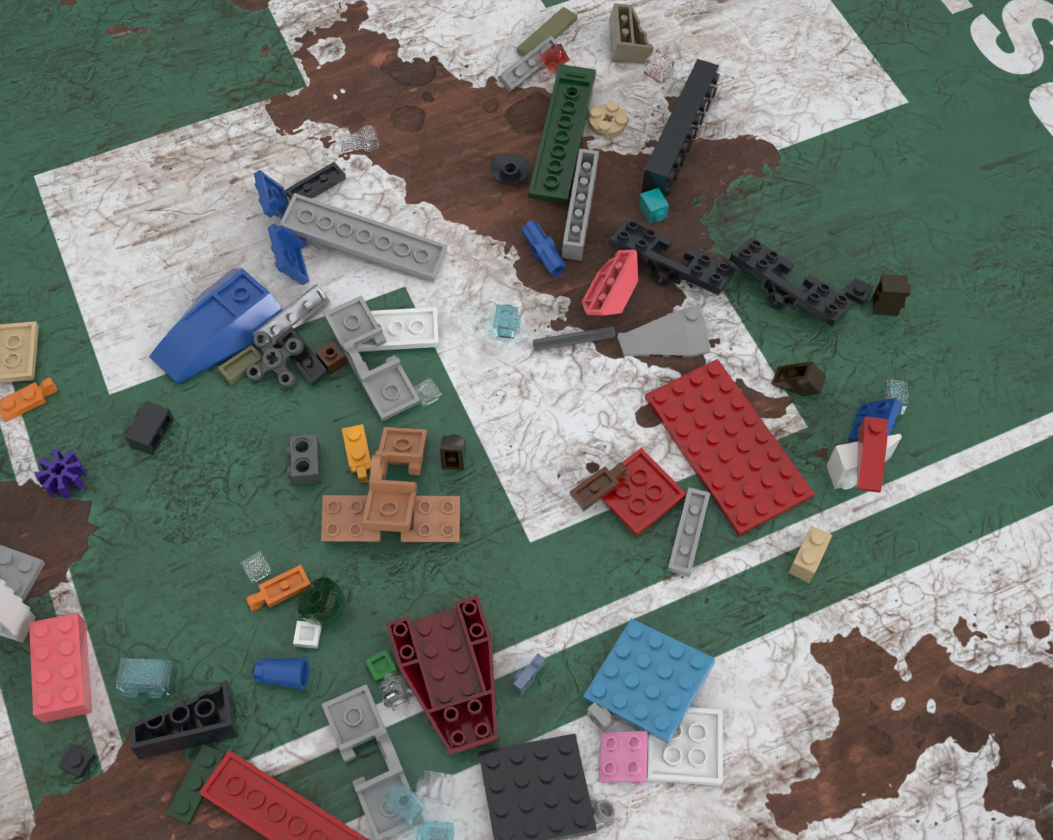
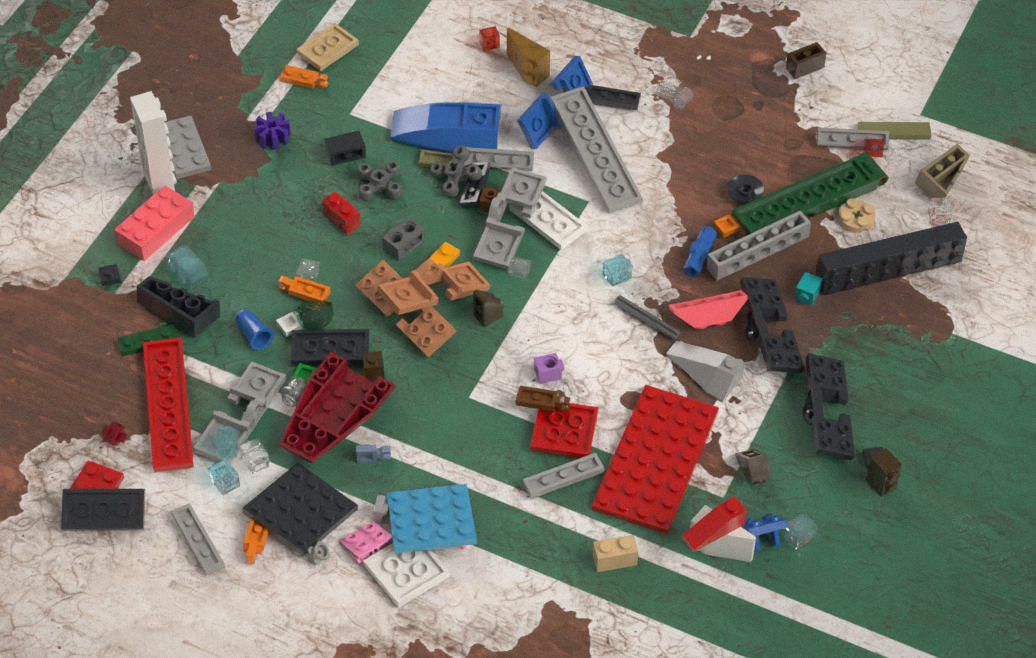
camera: 50 degrees right, 10 degrees down
none -> black plate [291,329,369,365]
none -> red brick [322,192,361,234]
none -> dark grey gear [357,161,402,201]
none -> dark brown brick [362,351,385,382]
none -> clear red plate [479,26,500,52]
none -> pearl gold slope [507,28,550,87]
none -> medium lavender brick [534,353,564,384]
none -> orange plate [713,214,740,238]
none -> dark brown brick [786,42,827,79]

